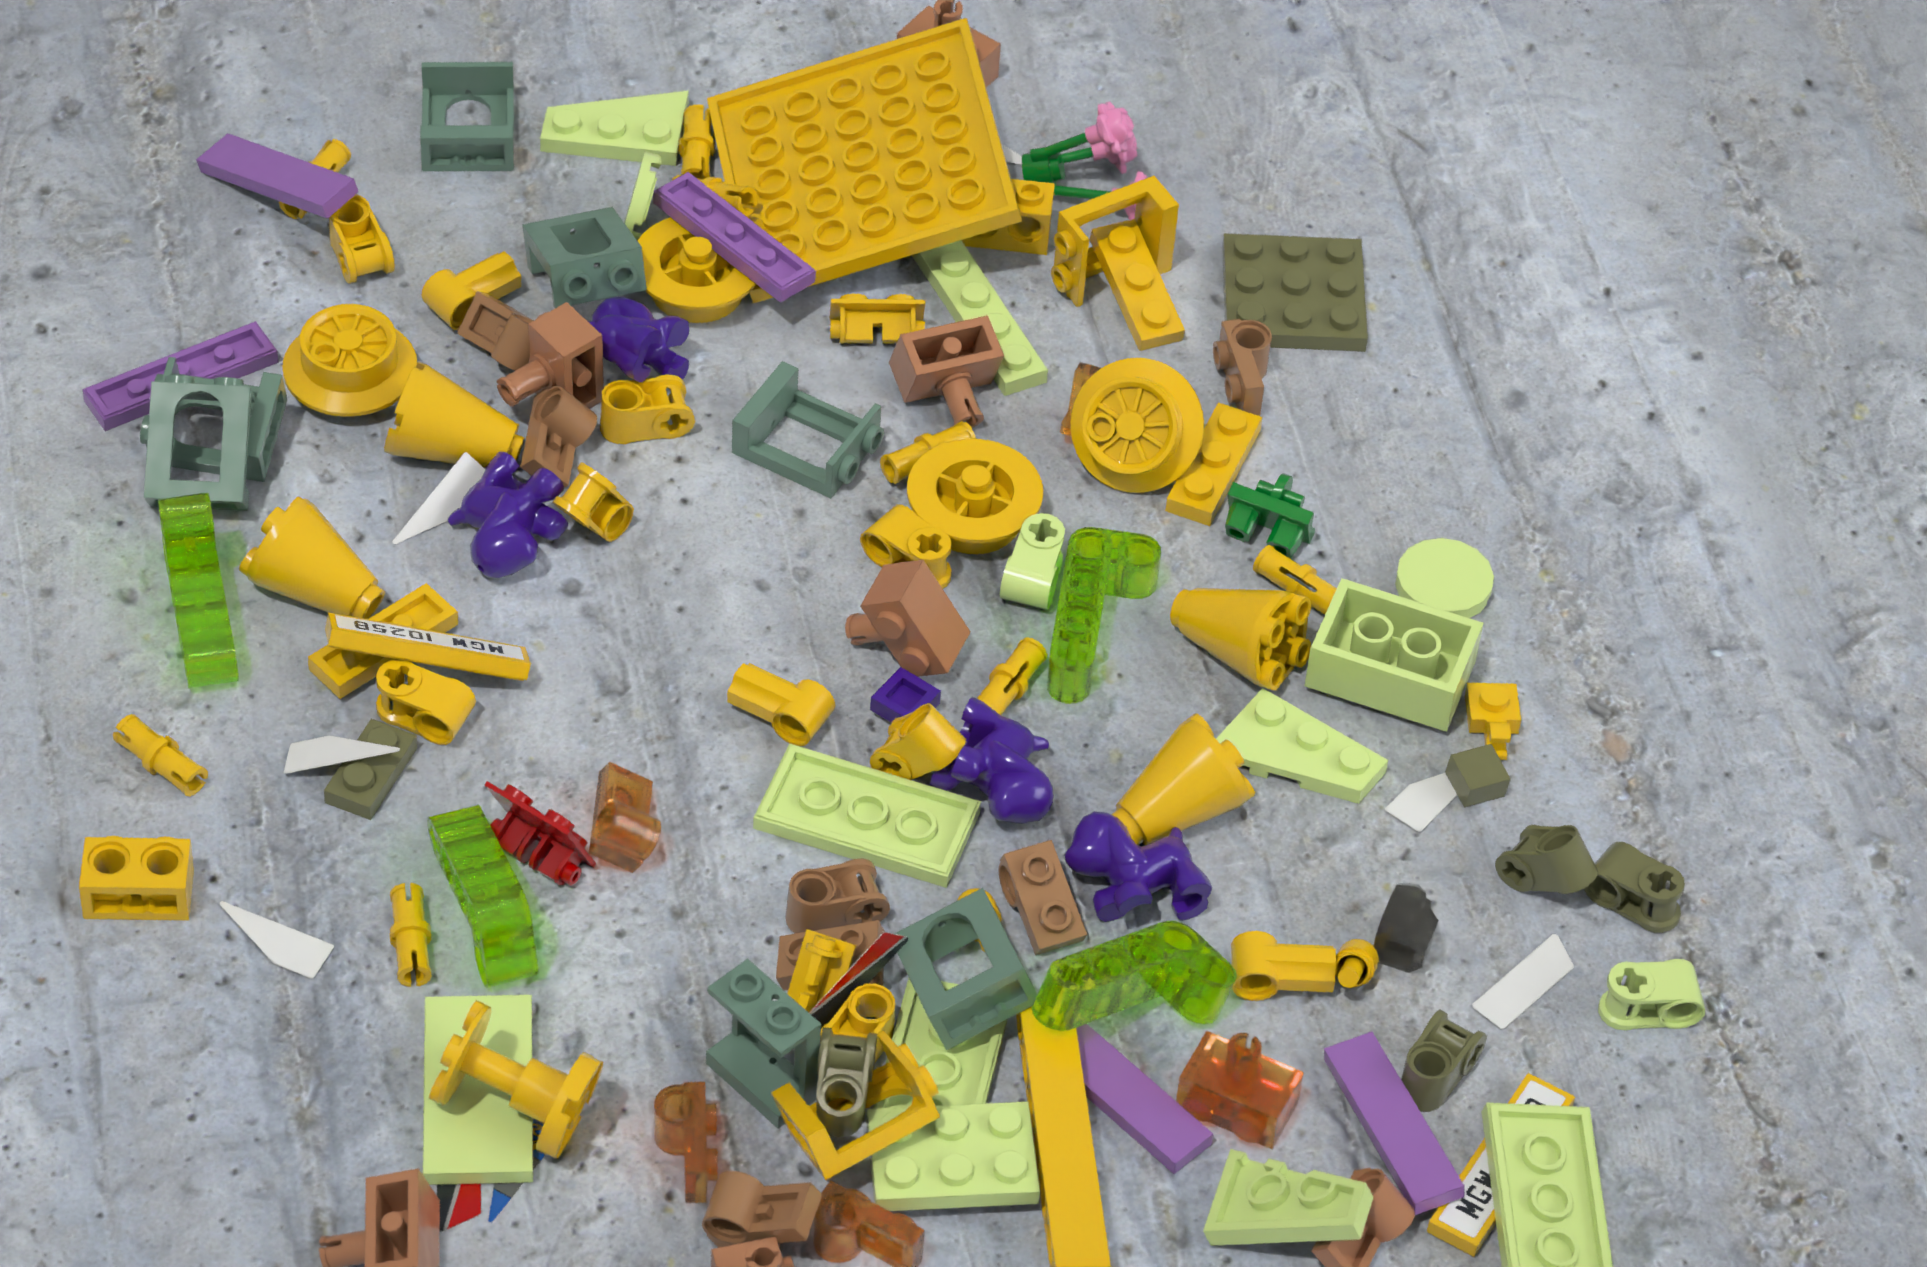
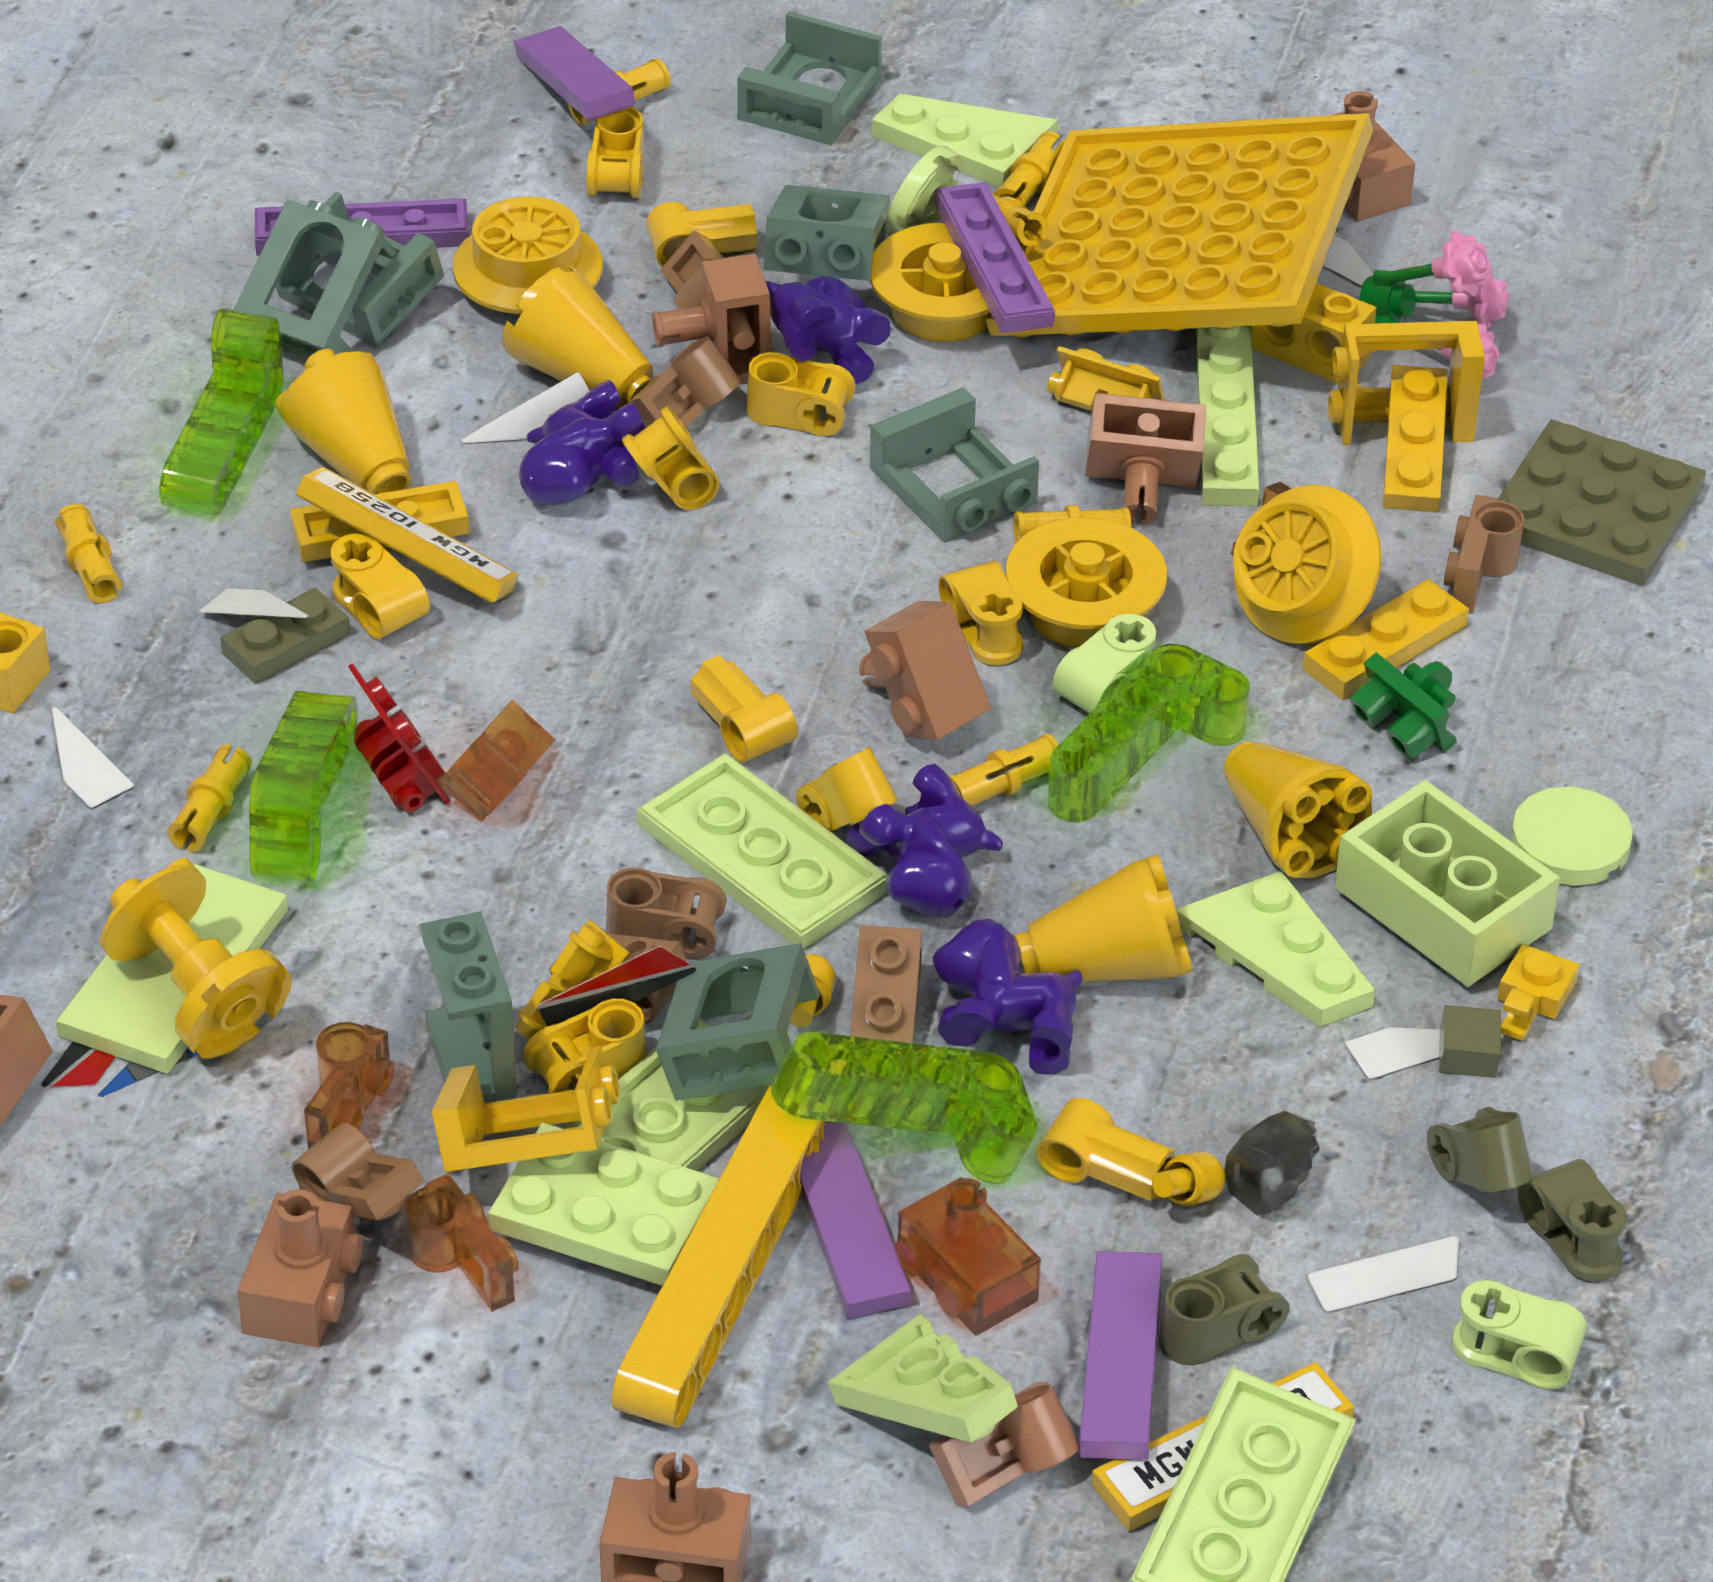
camera: 30 degrees right, 5 degrees down
olive piece [816,1027,877,1137] -> none
dark purple plate [870,667,941,722] -> none
yellow pin [1253,545,1337,615] -> none

